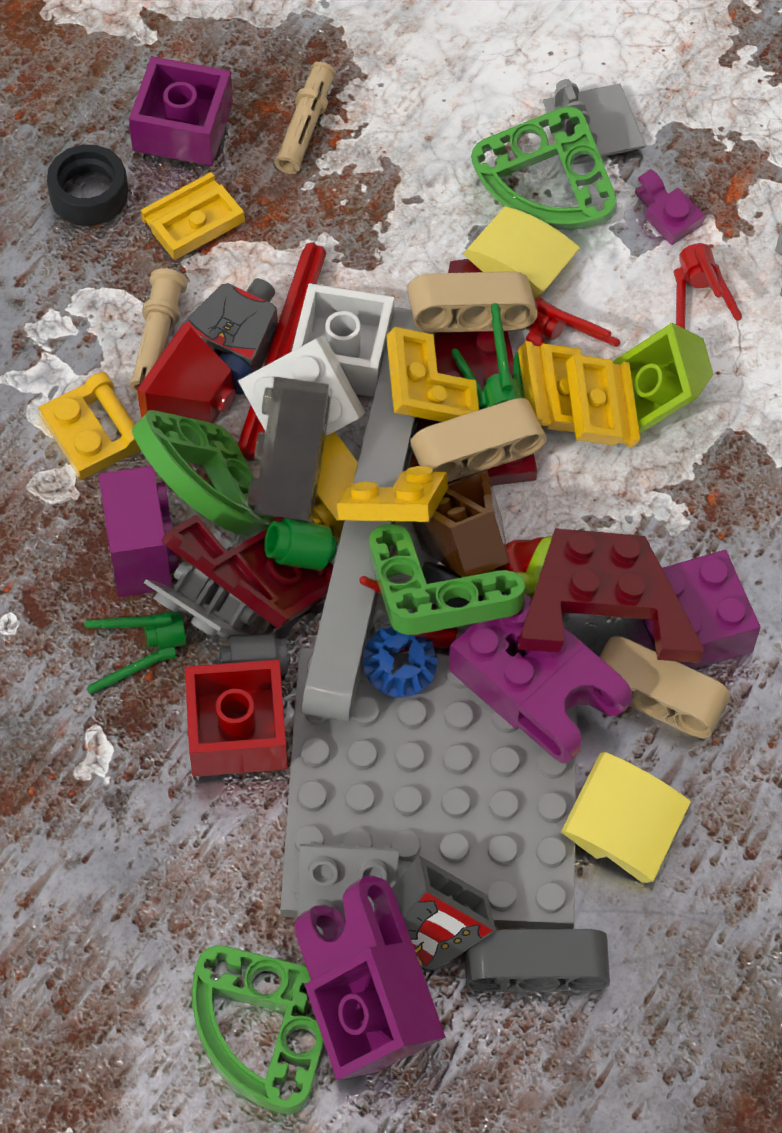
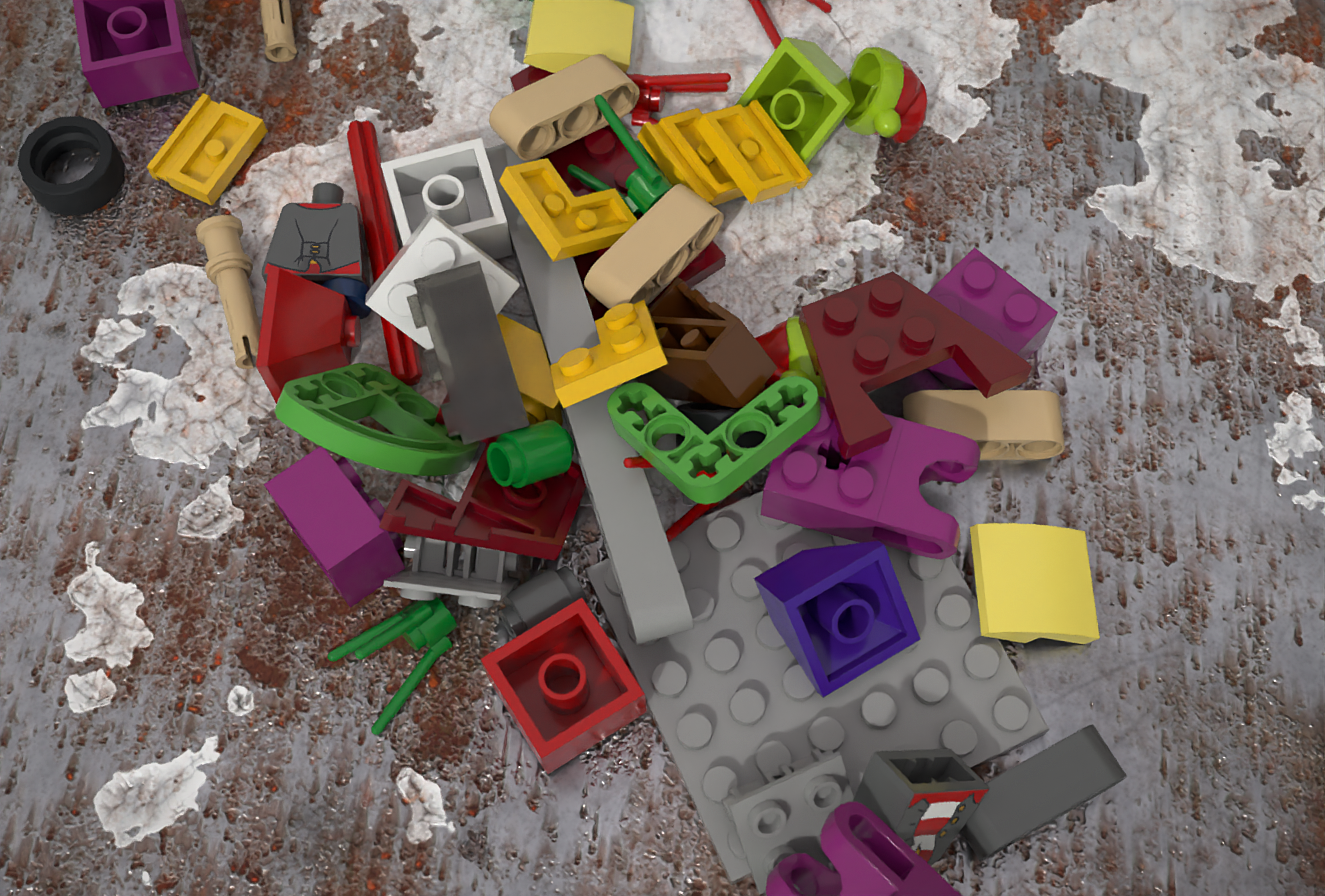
camera: 25 degrees left, 5 degrees up
yellow plate [38,372,141,480] -> none
blue gear [363,627,438,698] -> none
none -> dark purple slope [754,541,921,698]
none -> lime piece [844,47,927,143]

